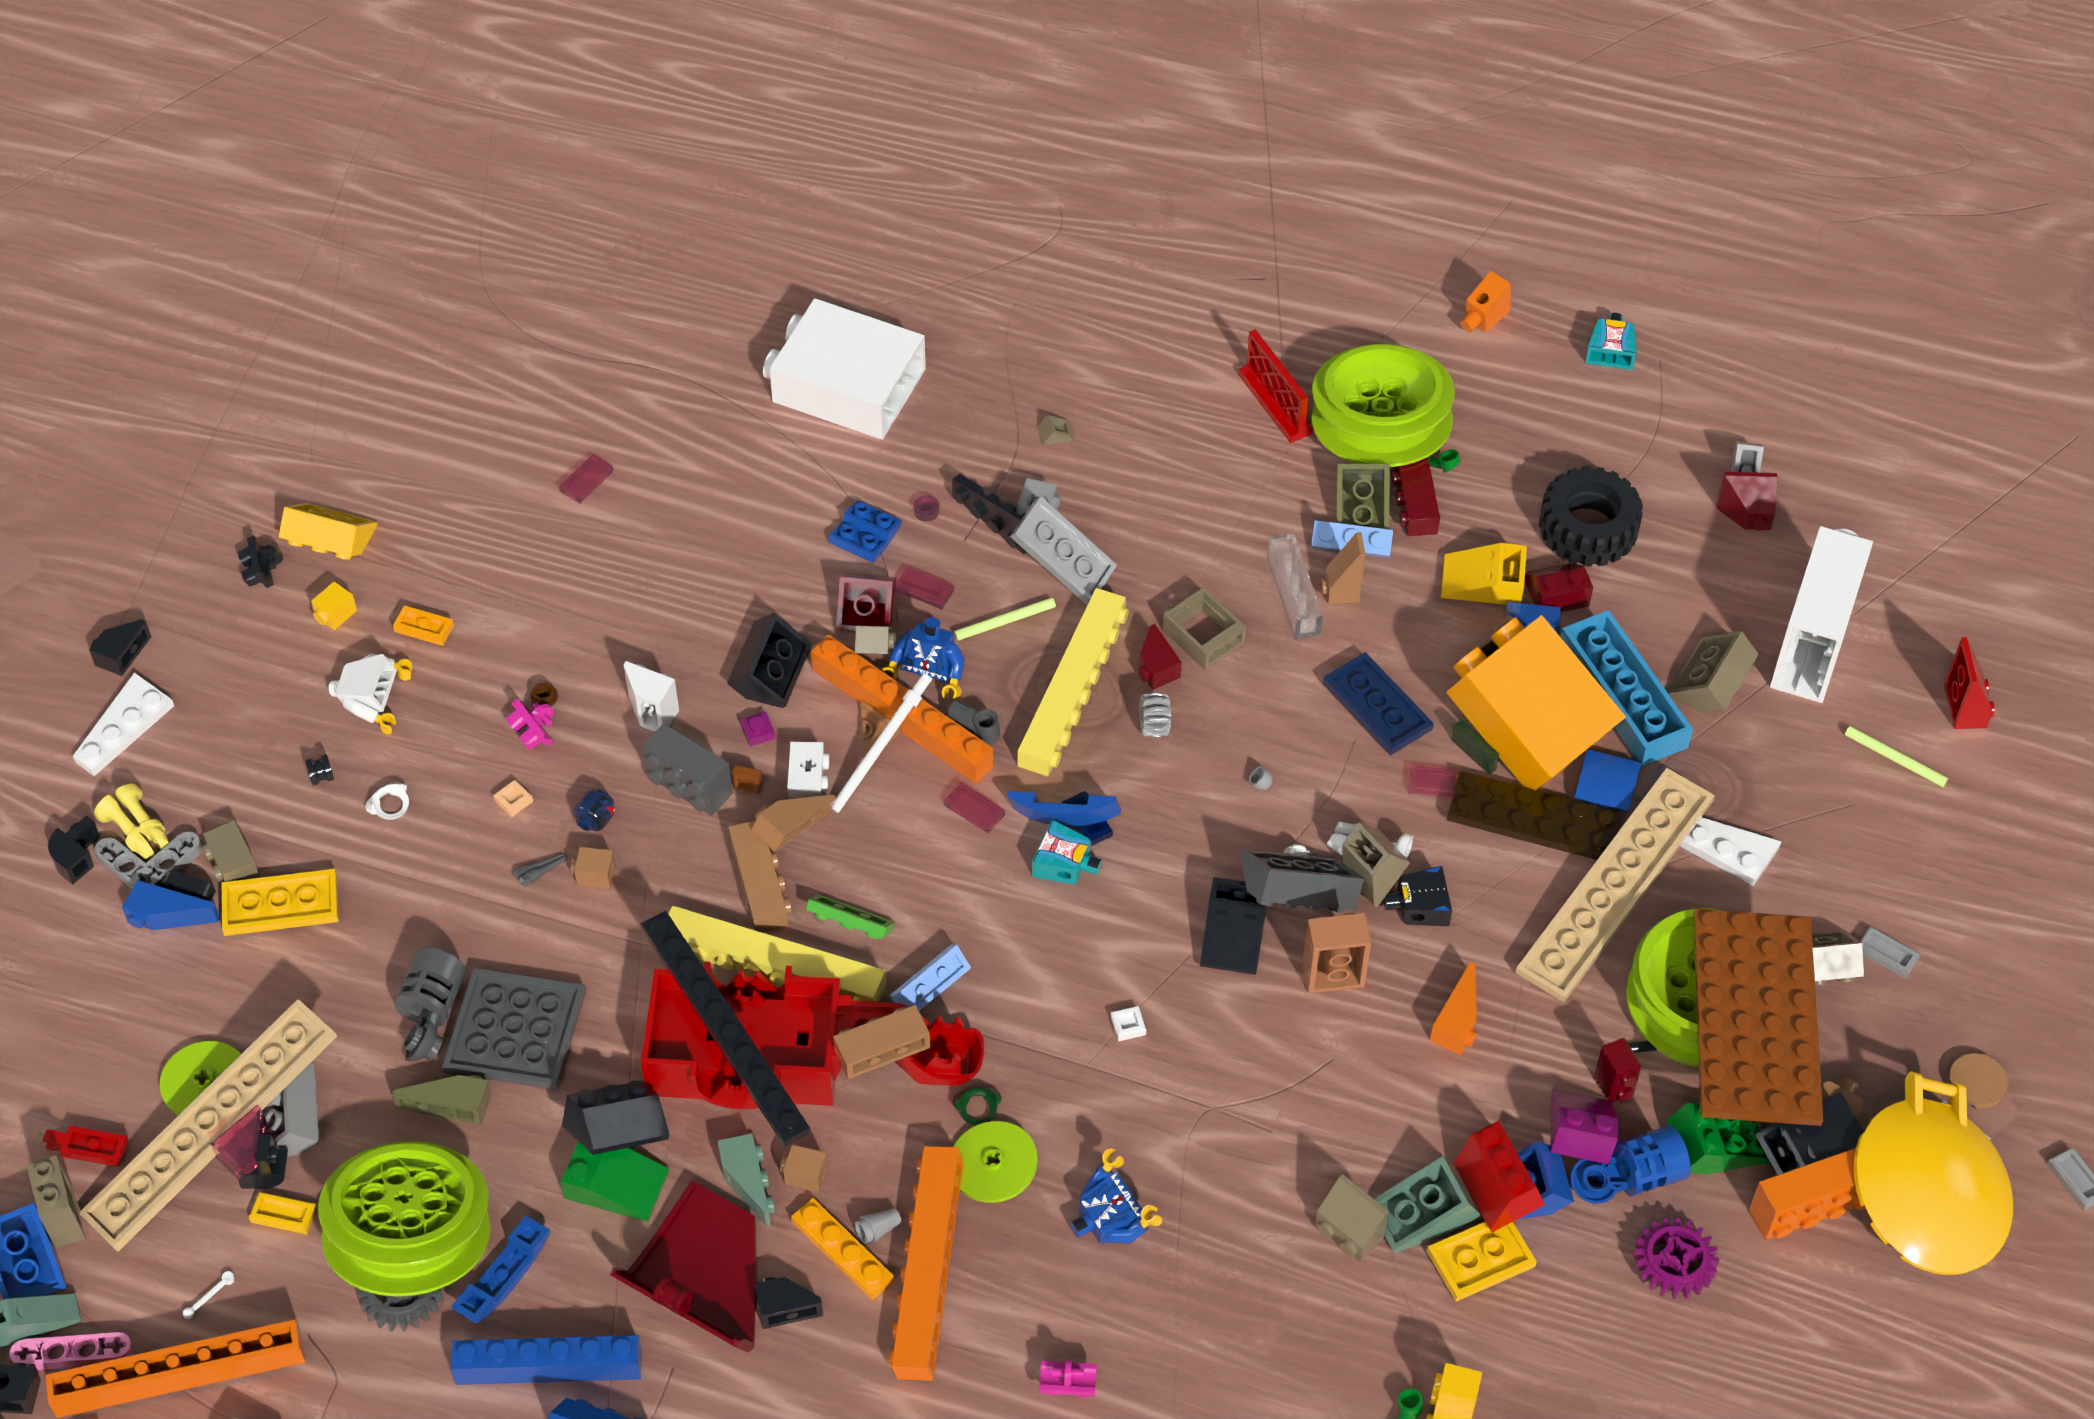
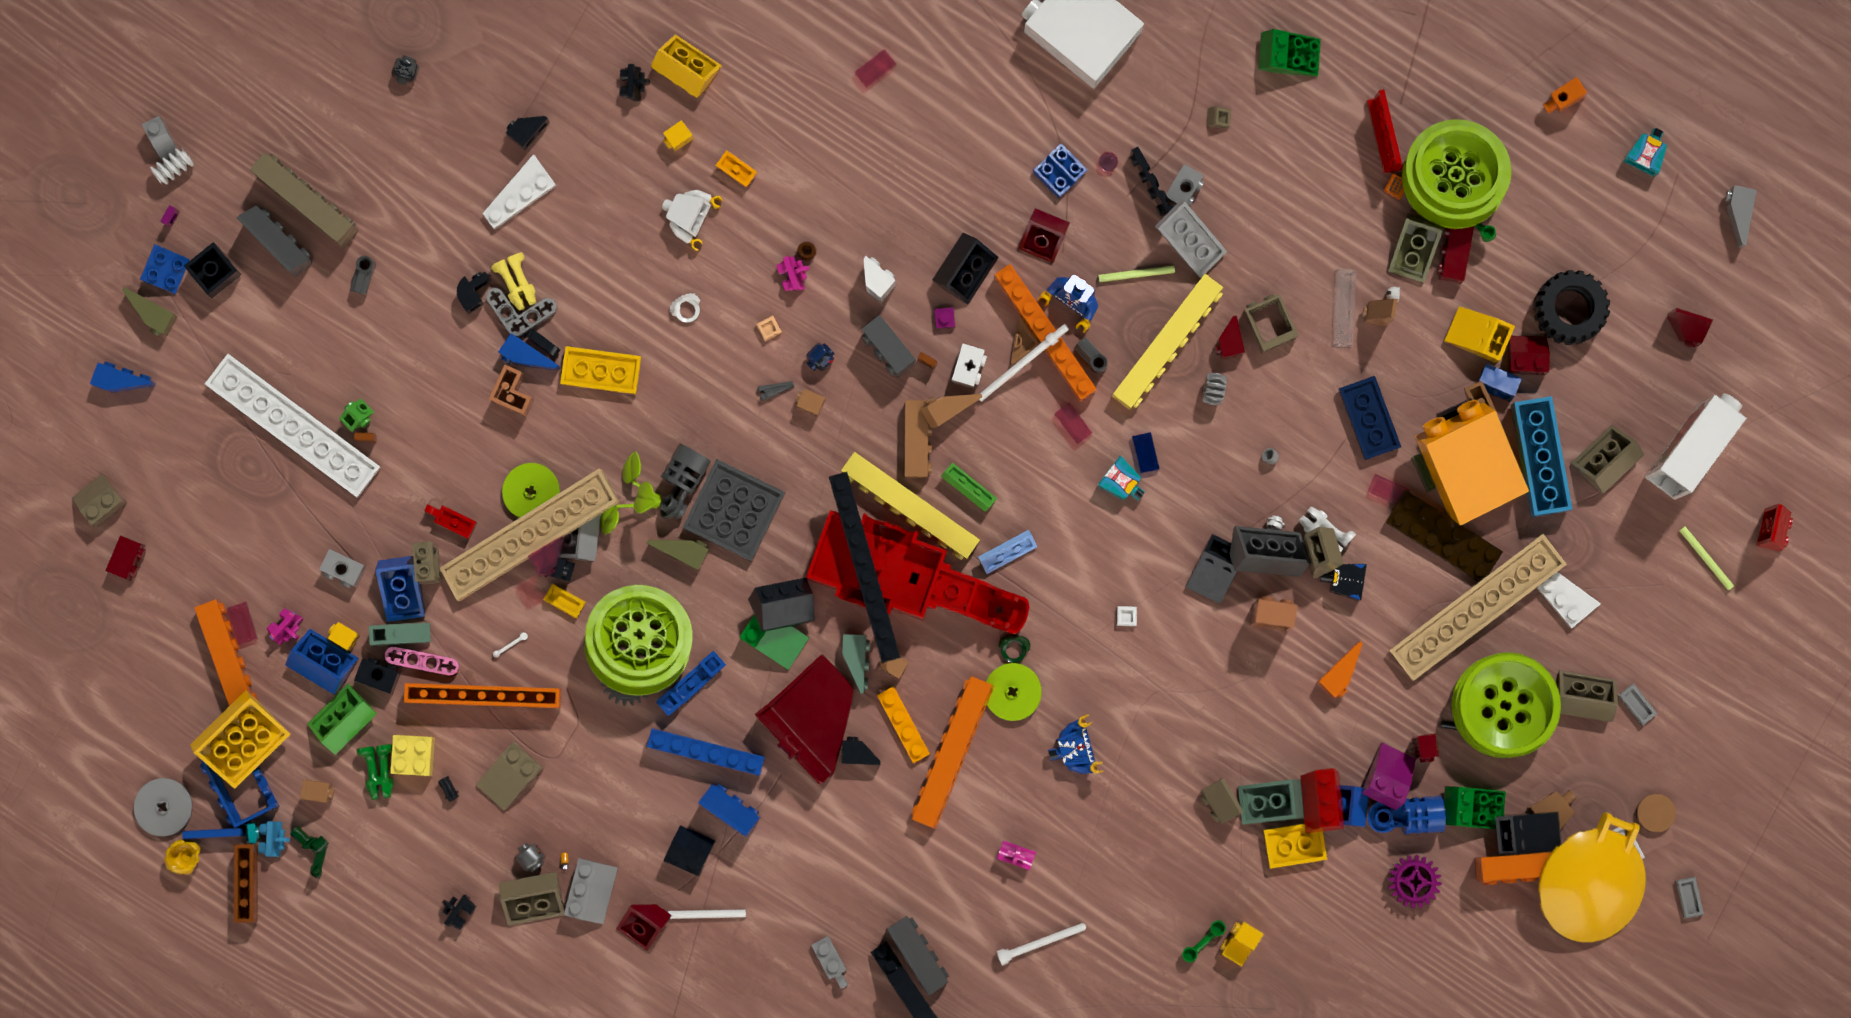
camera: 15 degrees right, 30 degrees up
dark tan brick [202,820,260,882] -> none
black wheel [305,754,334,786] -> none
medium nougat brick [833,1005,930,1079] -> none
brick [855,625,897,654] -> none
light grey cone [855,1208,902,1244] -> none
clear pink tile [896,567,954,610] -> none
blue slope [1007,791,1121,826] -> none
light blue plate [1311,520,1393,558] -> none
blue slope [1574,749,1641,813] -> none
dark orange plate [1693,909,1823,1126] -> none
light grey slope [1731,441,1764,473] -> none
none -> nougat brick [489,364,534,417]
none -> lime plant [600,451,661,536]
none -> green slope [1258,29,1321,76]
none -> orange tile [1383,173,1404,200]
none -> light grey slope [1725,185,1757,248]

